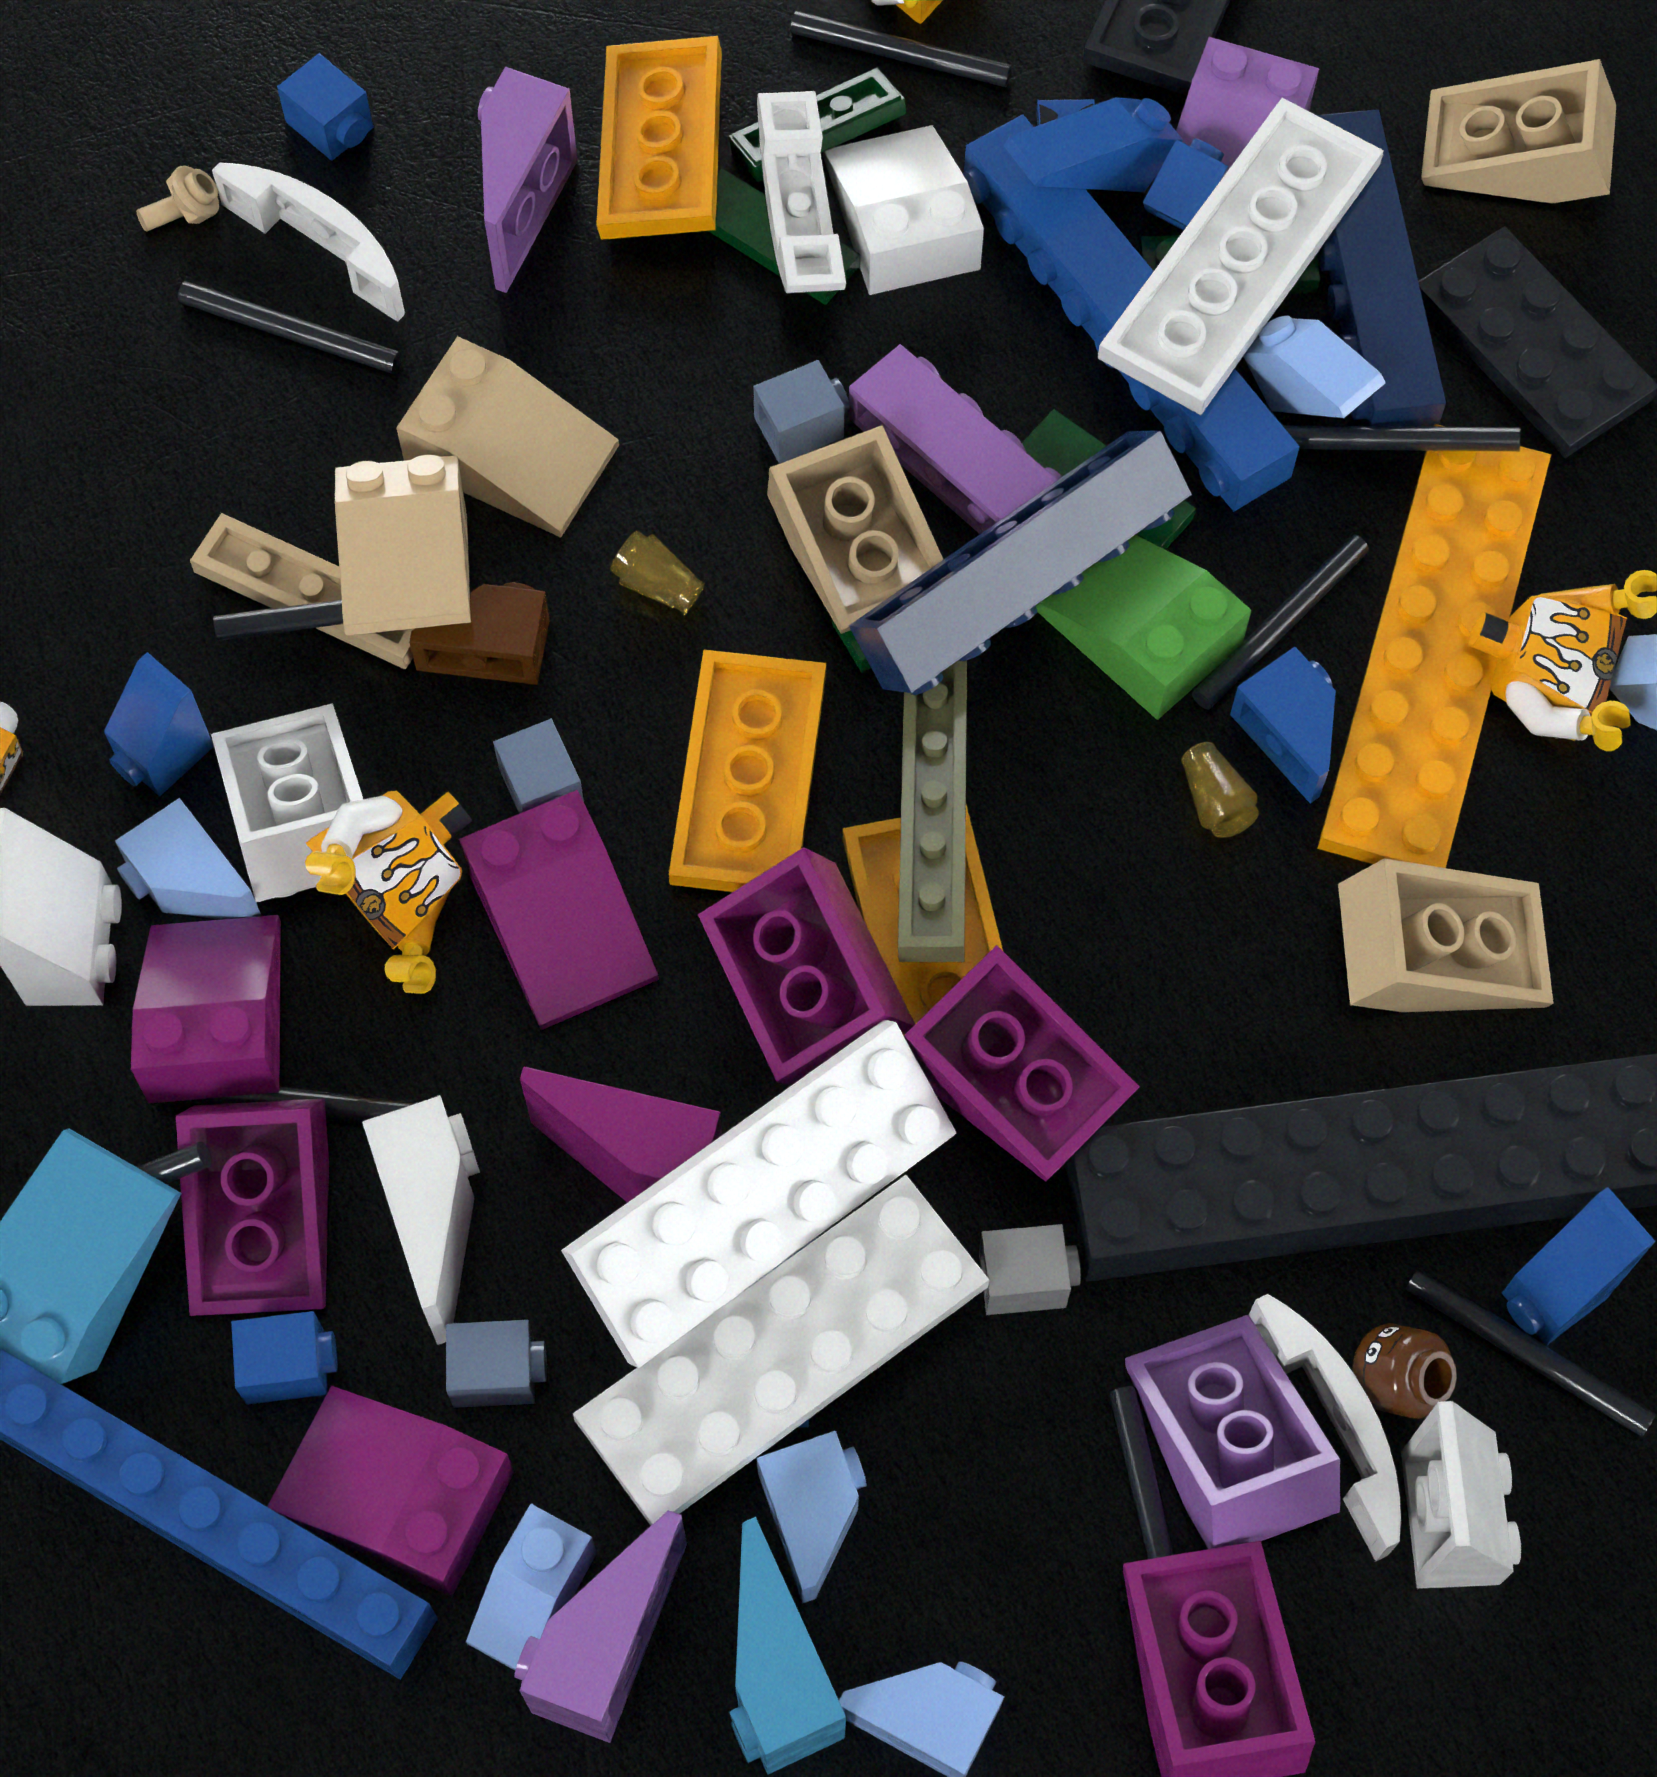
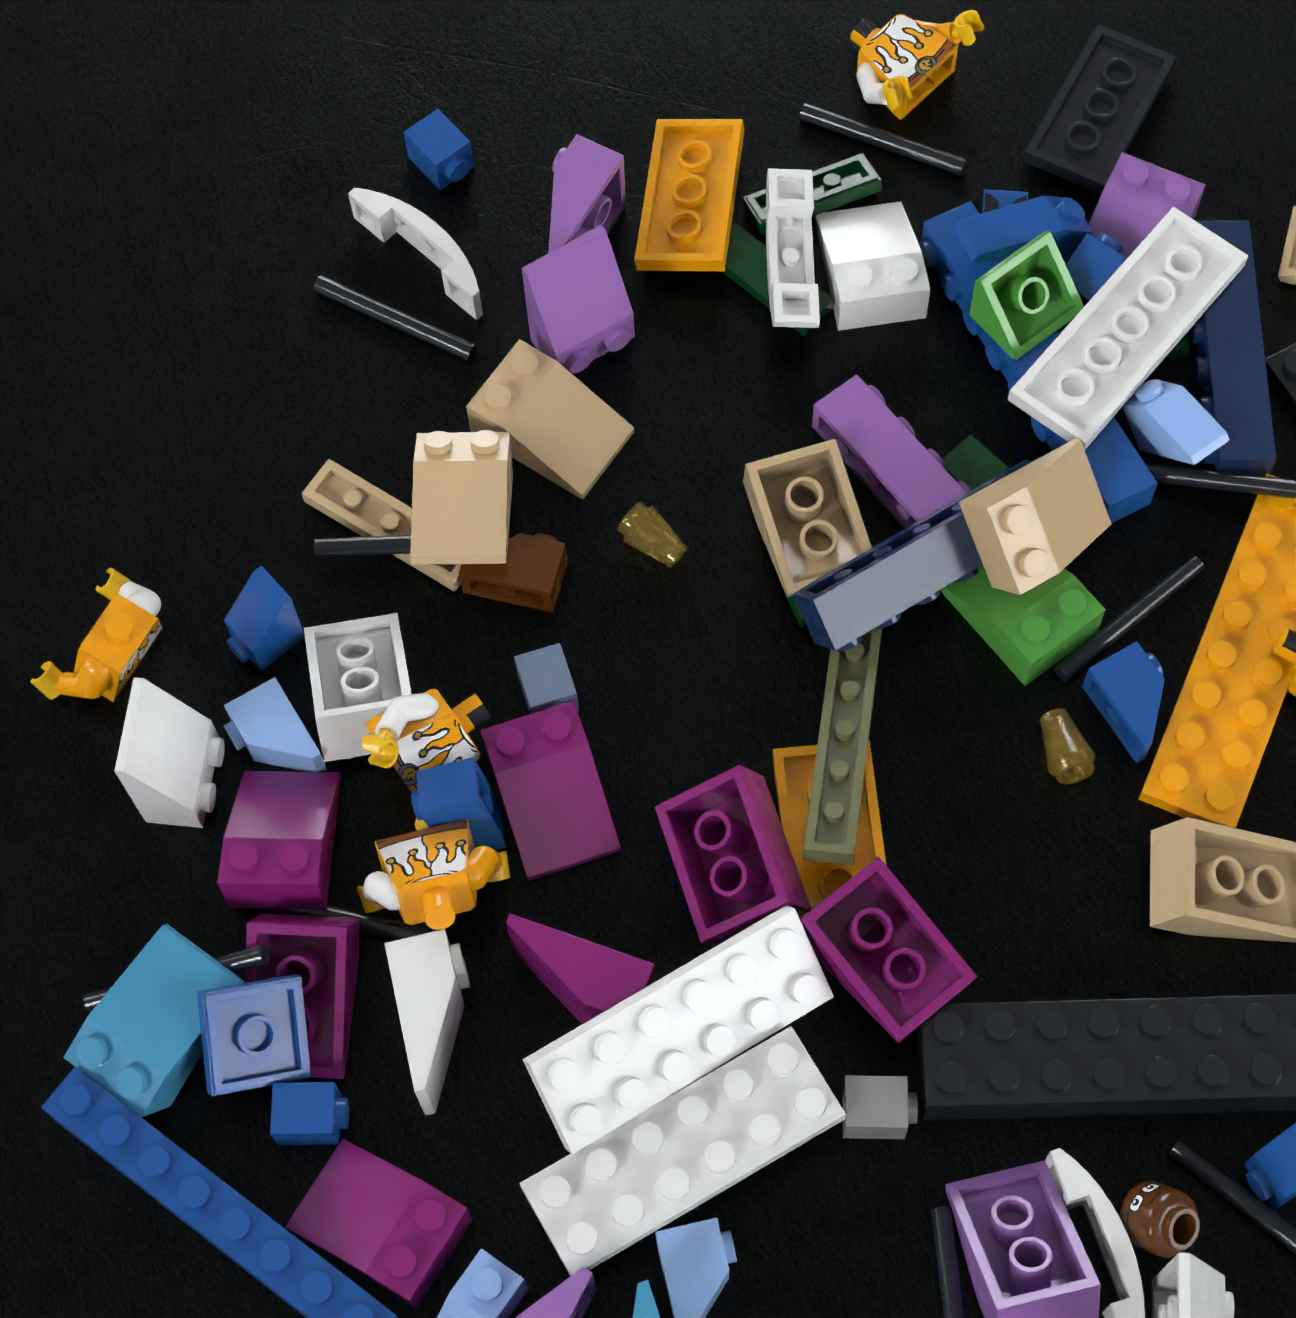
camera: 10 degrees right, 0 degrees up
tan plate [136,166,219,232] -> none
sand blue brick [446,1320,547,1408] -> none
light orange plate [669,650,826,892] -> none
sand blue brick [753,360,850,464] -> none
none -> tile [197,974,311,1096]
none -> torso [356,819,510,930]
none -> blue slope [411,757,506,850]
none -> medium lavender slope [522,225,635,373]
none -> tan slope [959,438,1111,595]
none -> bright green slope [969,230,1084,360]

